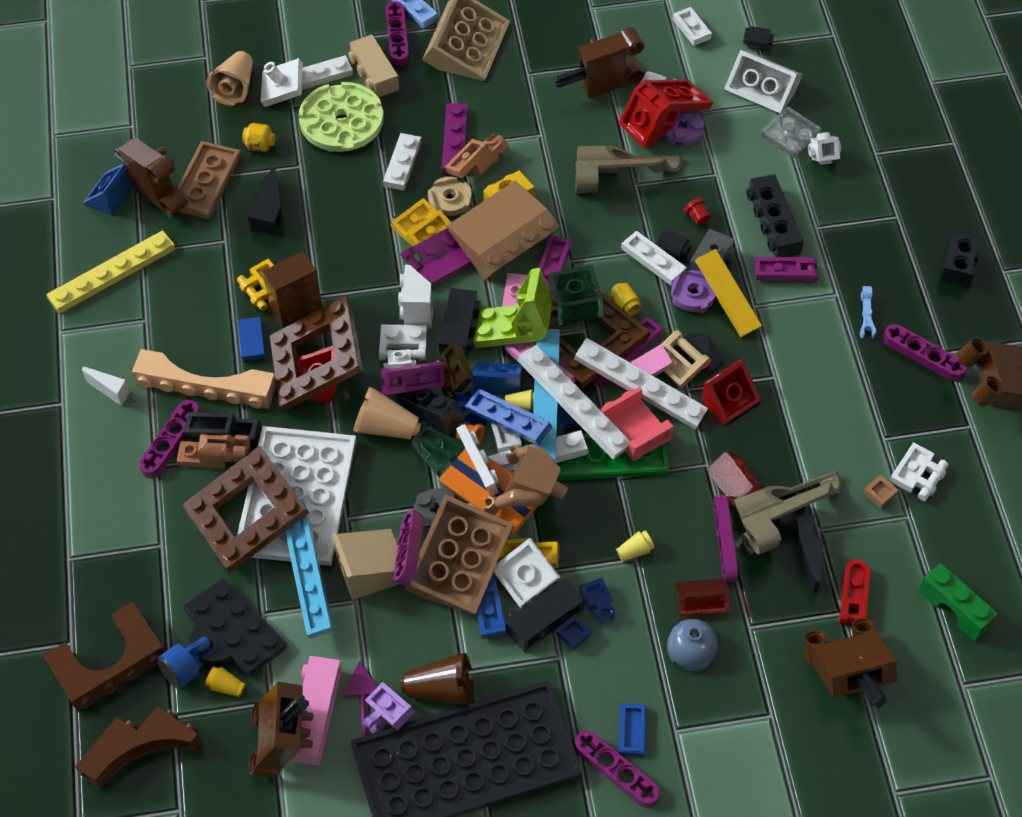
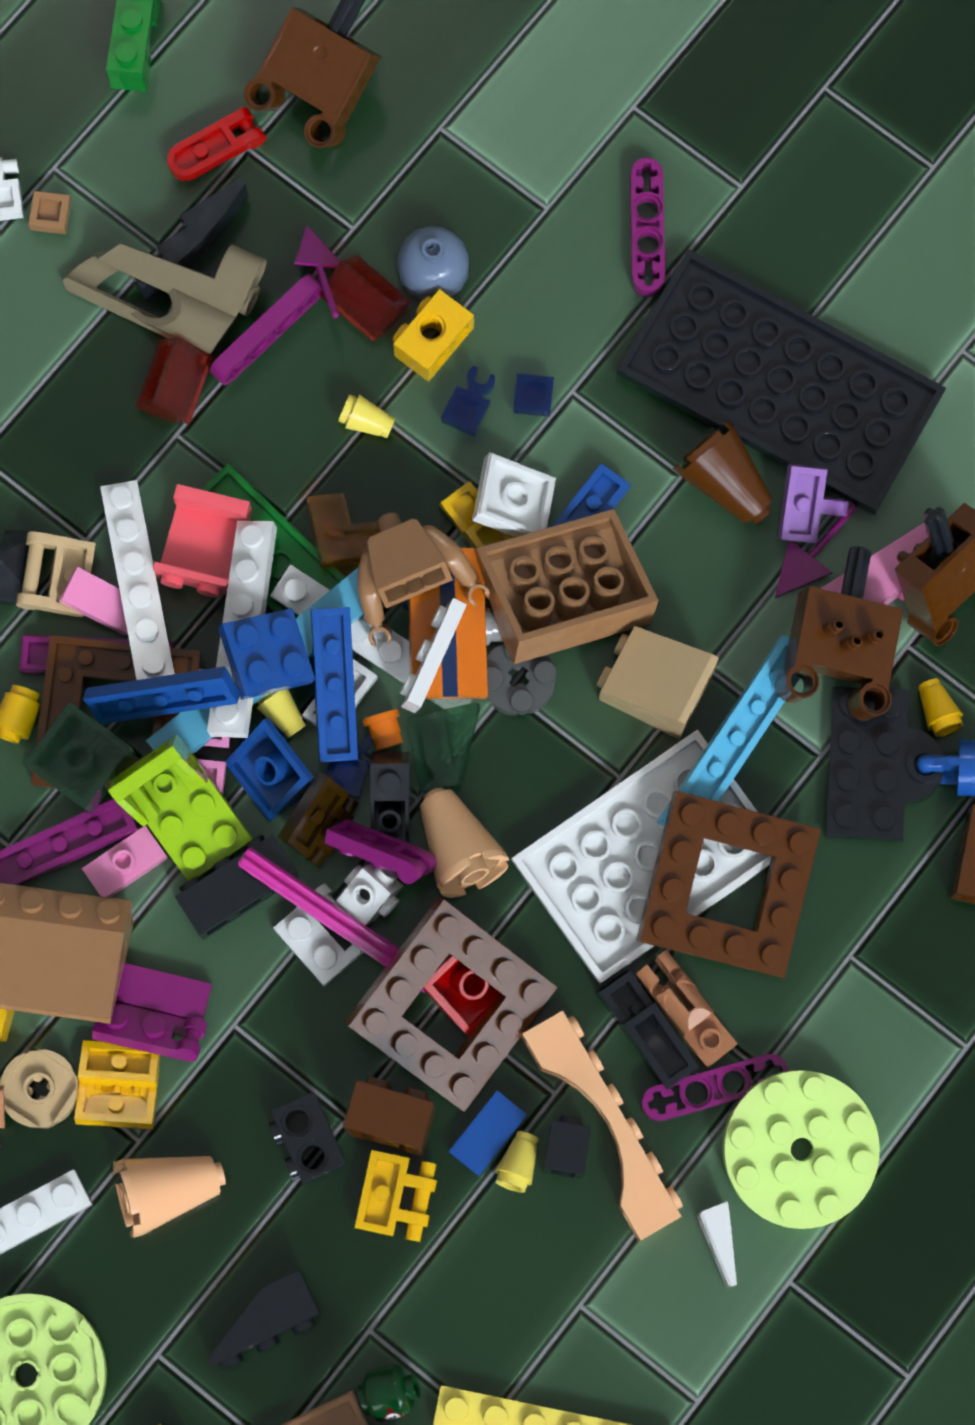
camera: 135 degrees left, 20 degrees up
magenta beam [393,509,423,587] -> none
white slope [398,265,433,329] -> none
black brick [505,578,584,652] -> none
blue tile [619,703,646,757] -> none
red slope [702,360,761,424] -> none
none -> blue plate [83,666,240,725]
none -> light nougat cone [113,1156,226,1238]
none -> blue plate [218,608,315,700]
none -> dark pink axle [238,848,426,993]
none -> black brick [268,1092,348,1185]
none -> magenta piece [294,226,345,318]
none -> clear orange plate [306,493,381,568]
none -> dark green head [358,1364,420,1422]
none -> yellow brick [393,289,474,382]
none -> light yellow cone [495,1131,539,1193]
none -> black brick [542,1115,592,1179]
none -> yellowish green plate [722,1070,880,1229]
none -> reddish brown piece [775,546,904,721]

